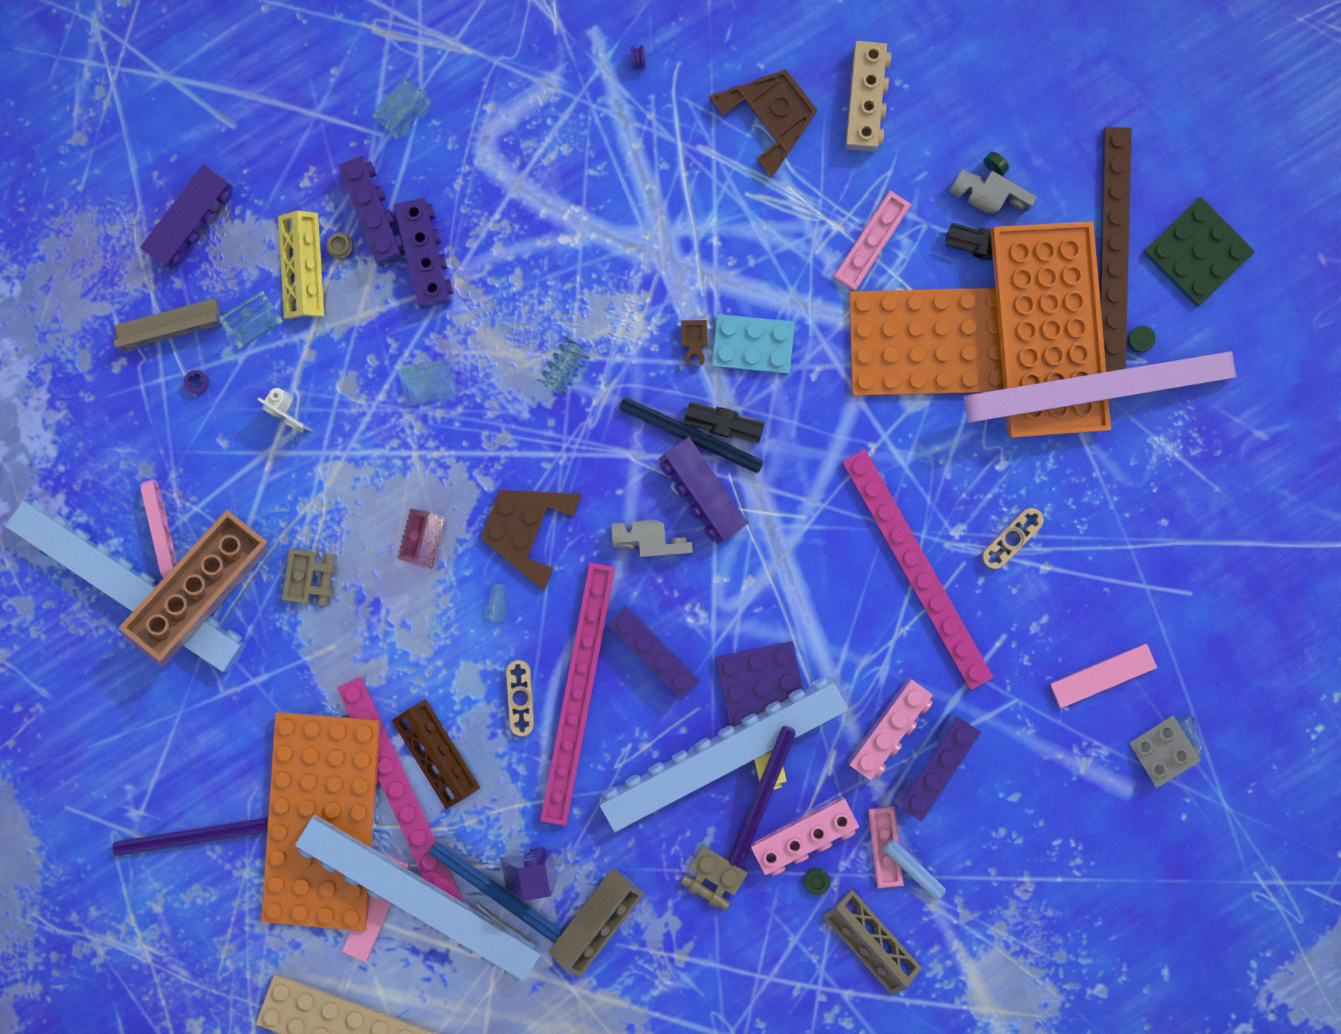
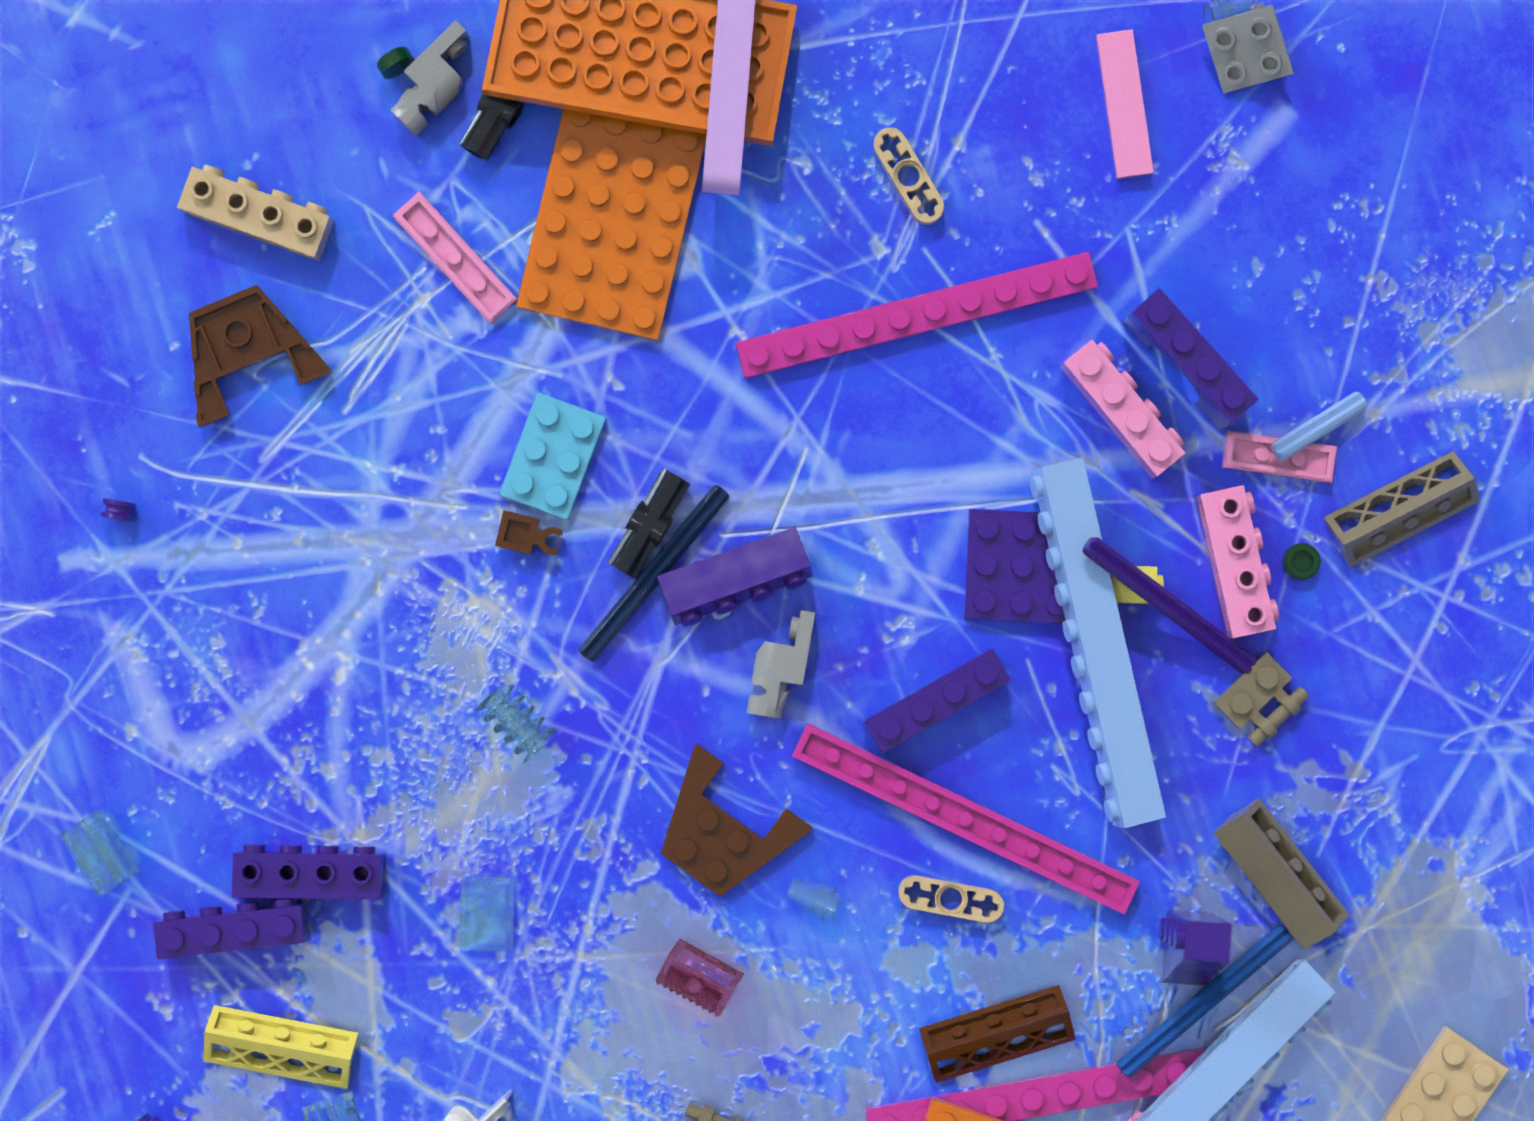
camera: 80 degrees left, 0 degrees up
dark tan plate [326,232,353,259] -> none

